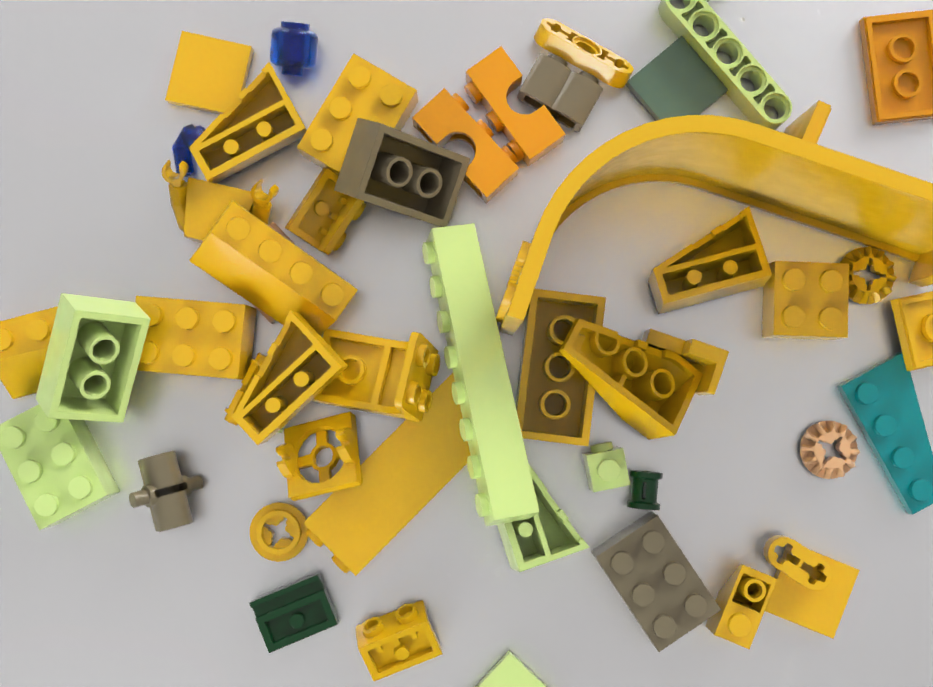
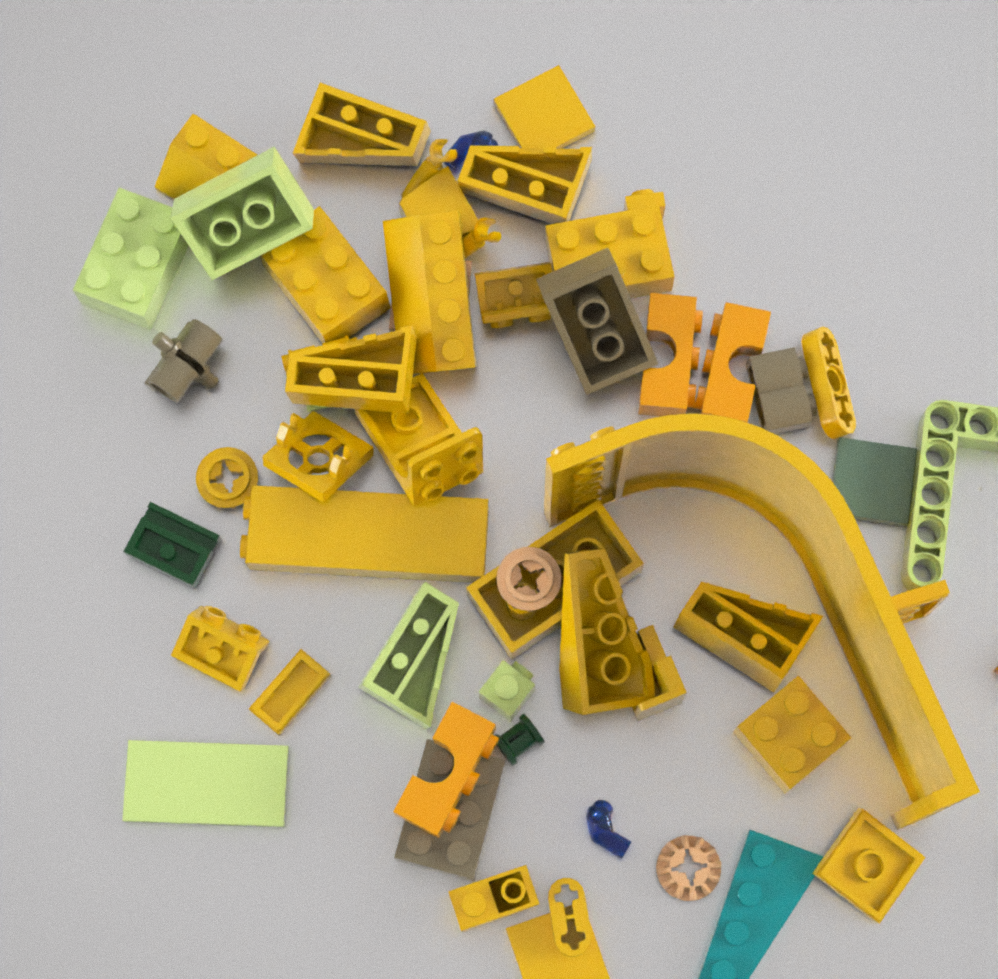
camera: 55 degrees right, 10 degrees down
clear blue head [270,21,318,76] -> none
yellowish green brick [422,223,539,526] -> none
yellow gear [840,246,897,304] -> none
none -> yellow tile [249,649,332,736]
none -> yellow wedge [293,82,431,166]
none -> light orange arch [393,702,499,838]
none -> light nougat gear [497,547,561,612]
none -> clear blue arm [586,800,632,859]
none -> yellow plate [624,189,665,219]

